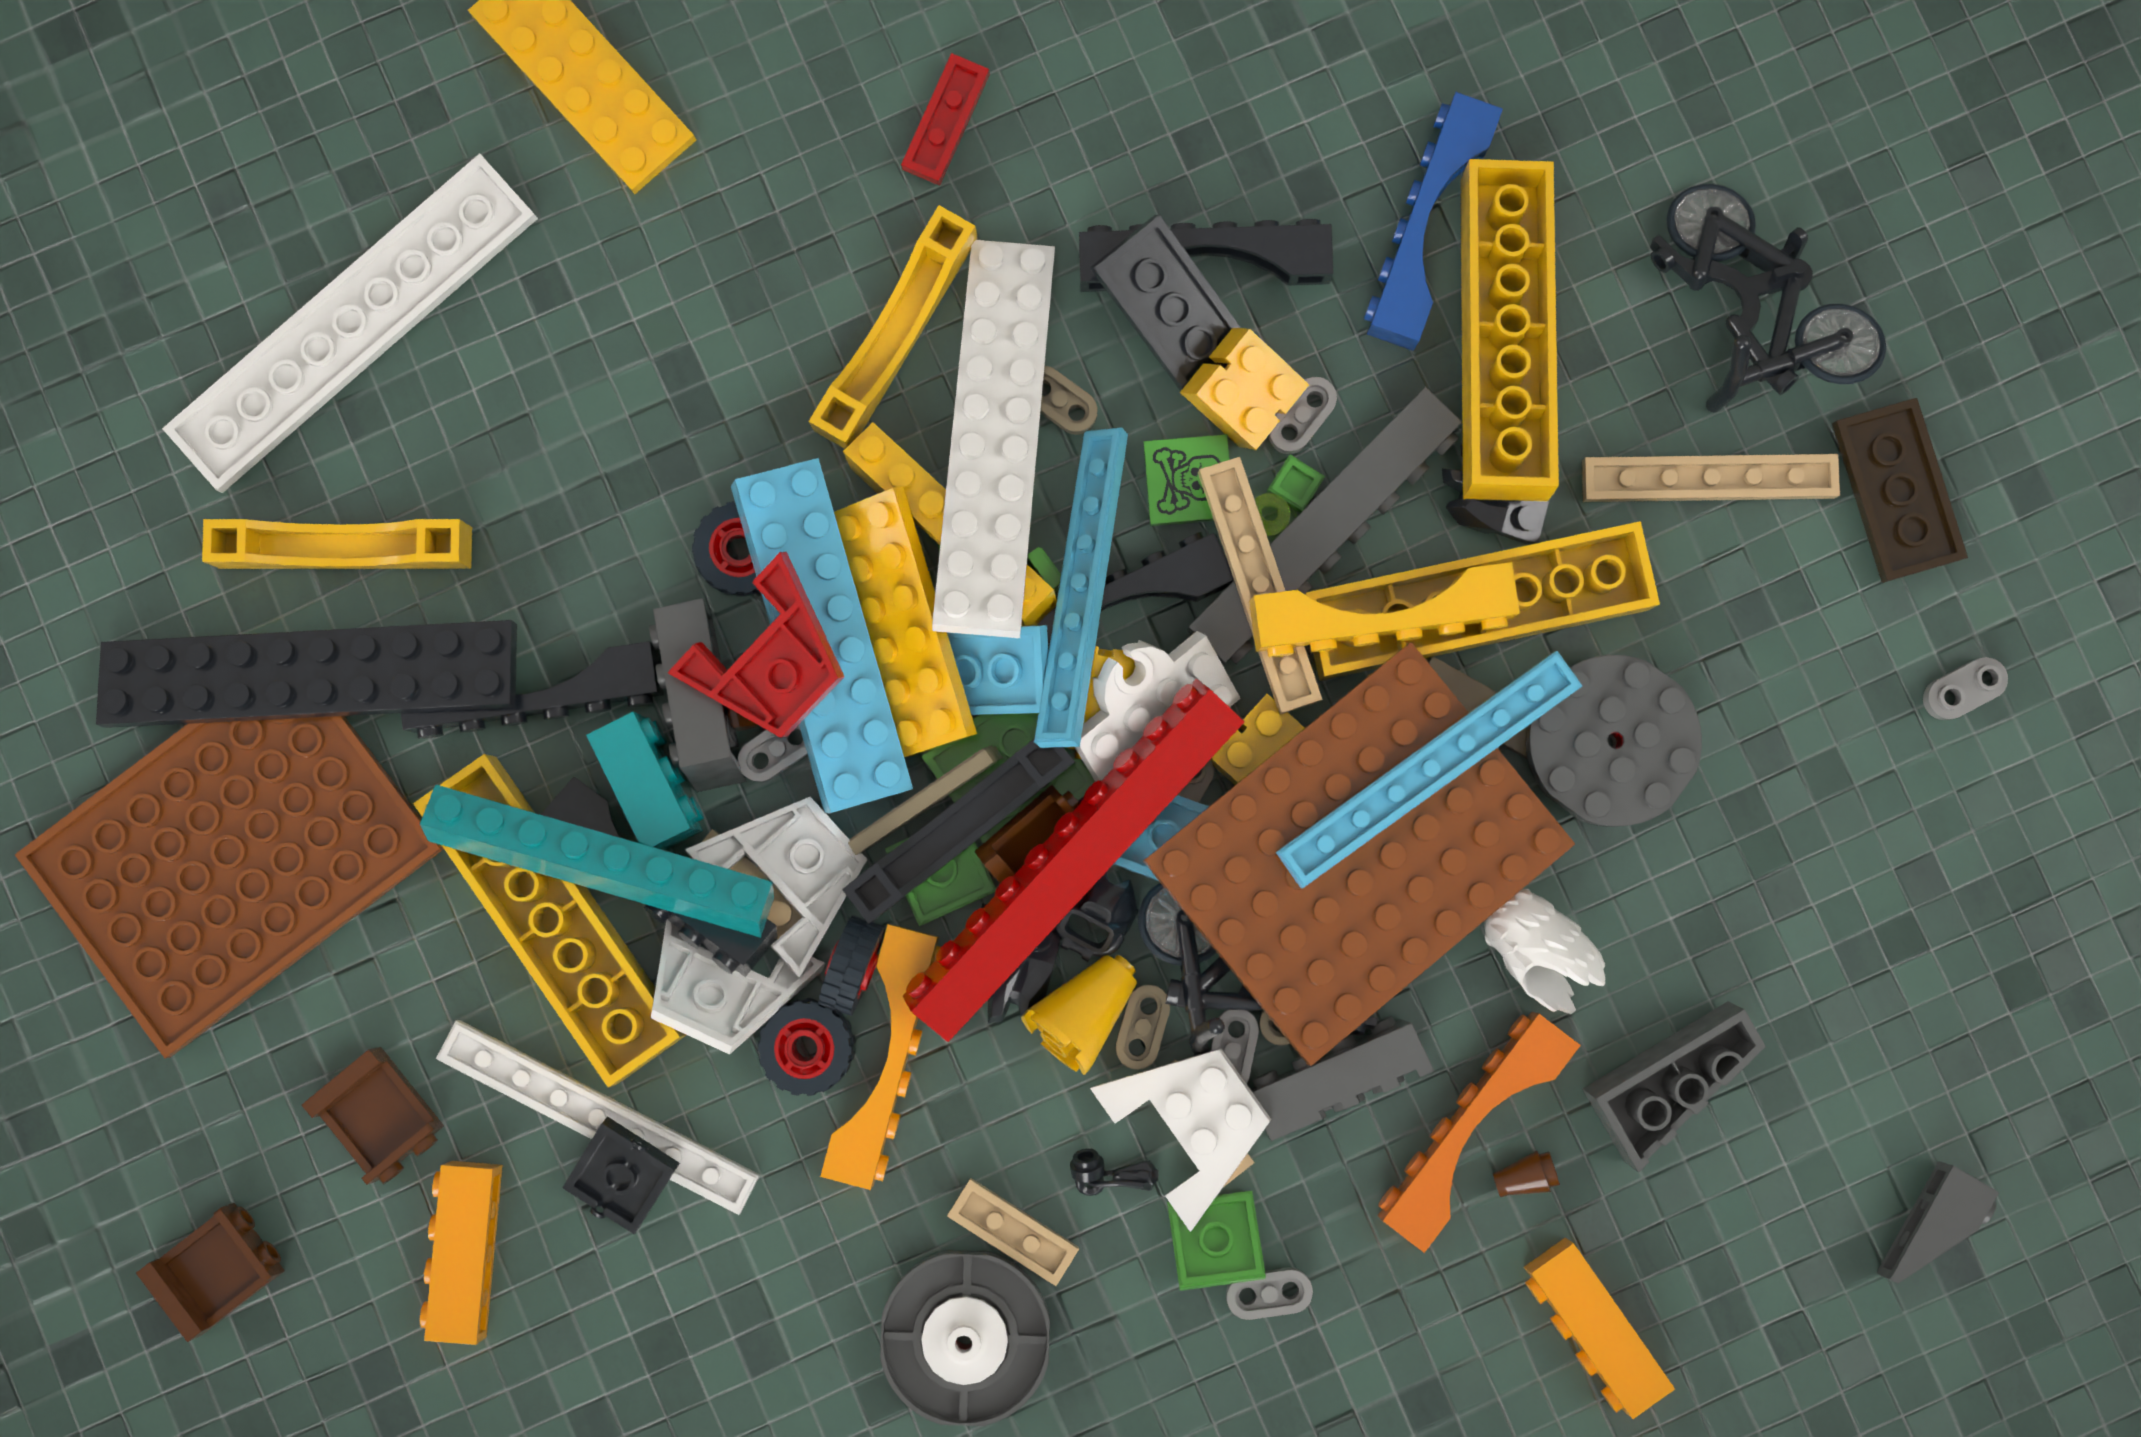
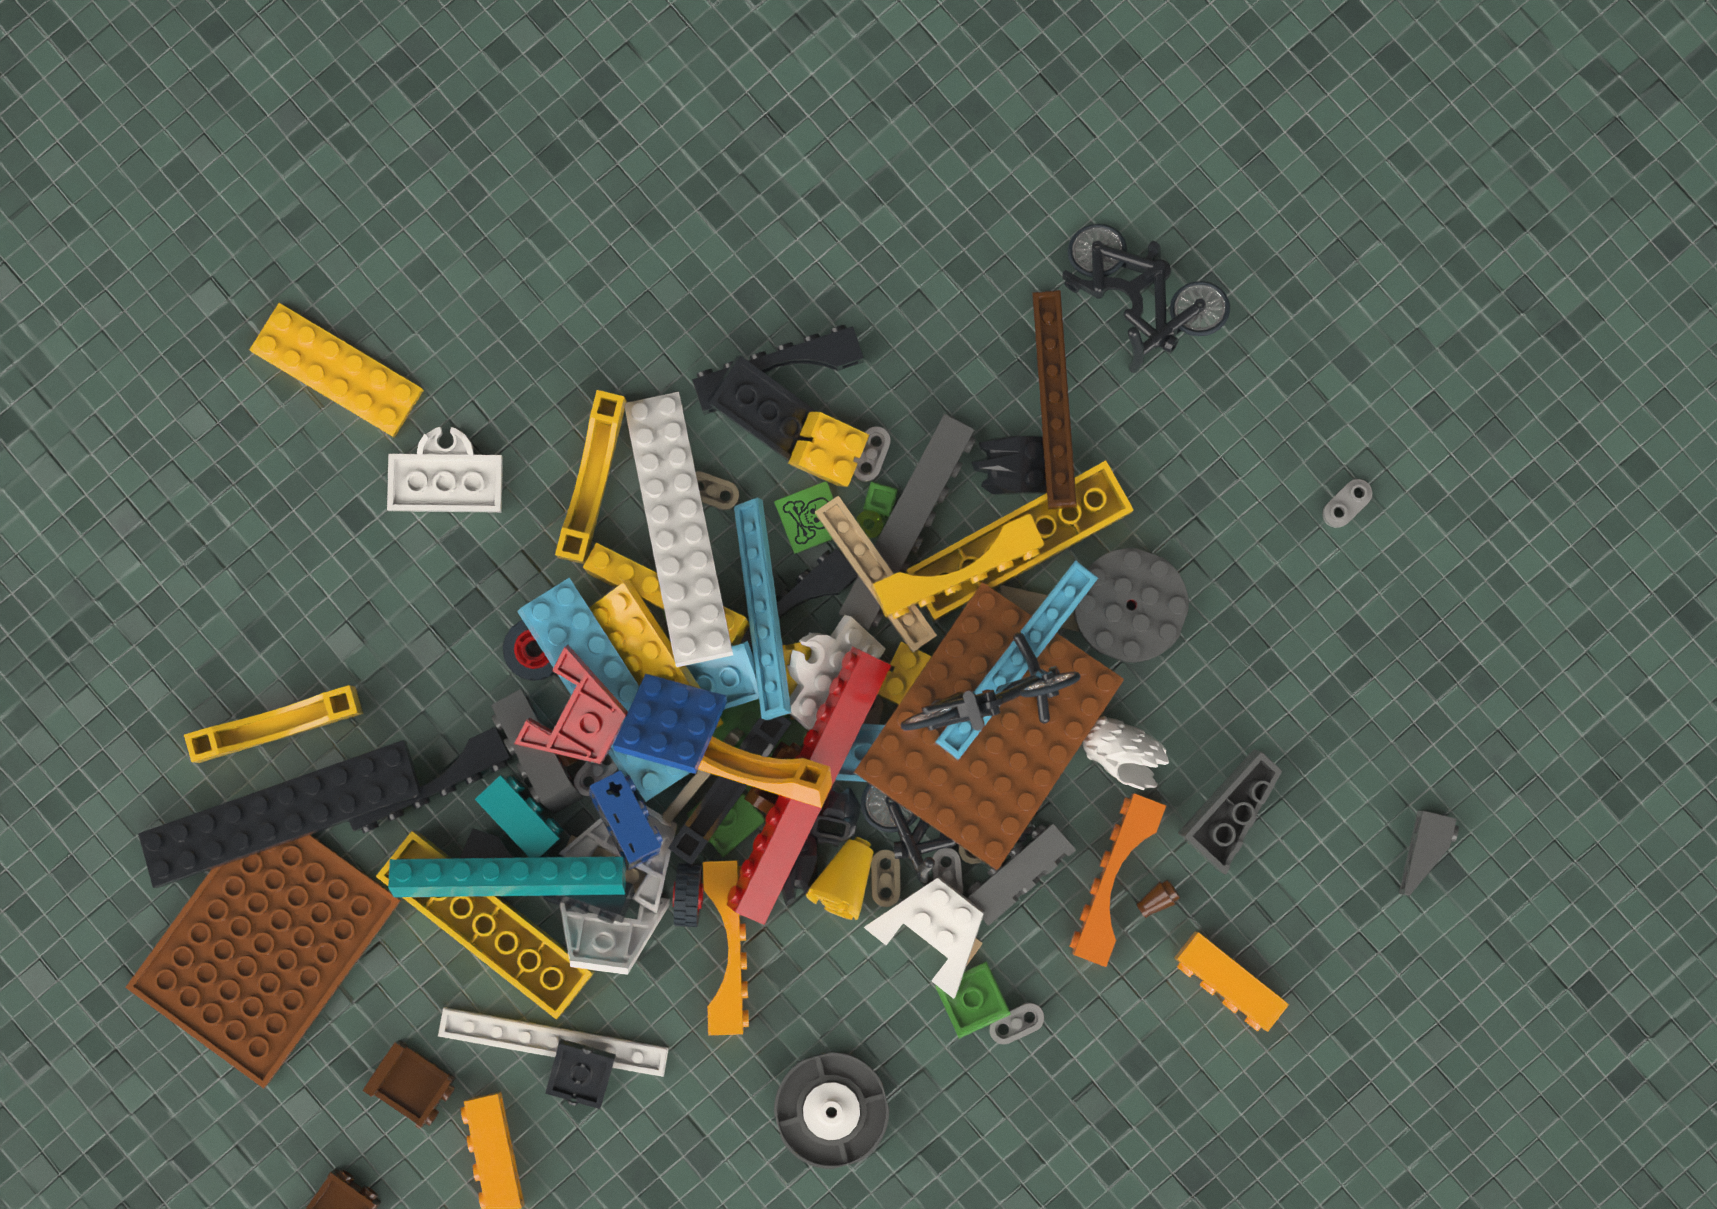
camera: 20 degrees left, 0 degrees up
white plate [162,153,538,493] -> none
black wheel [757,998,856,1096] -> none
red plate [901,53,990,186] -> none
tan plate [947,1178,1079,1286] -> none
bright green tile [1027,547,1061,592] -> none
black piece [1070,1148,1159,1196] -> none
blue arch [1364,92,1503,351] -> none
yellow brick [1461,159,1559,501] -> none
tan plate [1582,454,1840,502] -> none
dark brown plate [1832,398,1968,583] -> none
none -> white plate [387,427,503,513]
none -> blue piece [589,770,663,871]
none -> blue plate [613,674,727,774]
none -> light orange arch [698,736,832,808]
none -> black piece [901,632,1081,731]
none -> reddish brown tile [1032,290,1077,509]

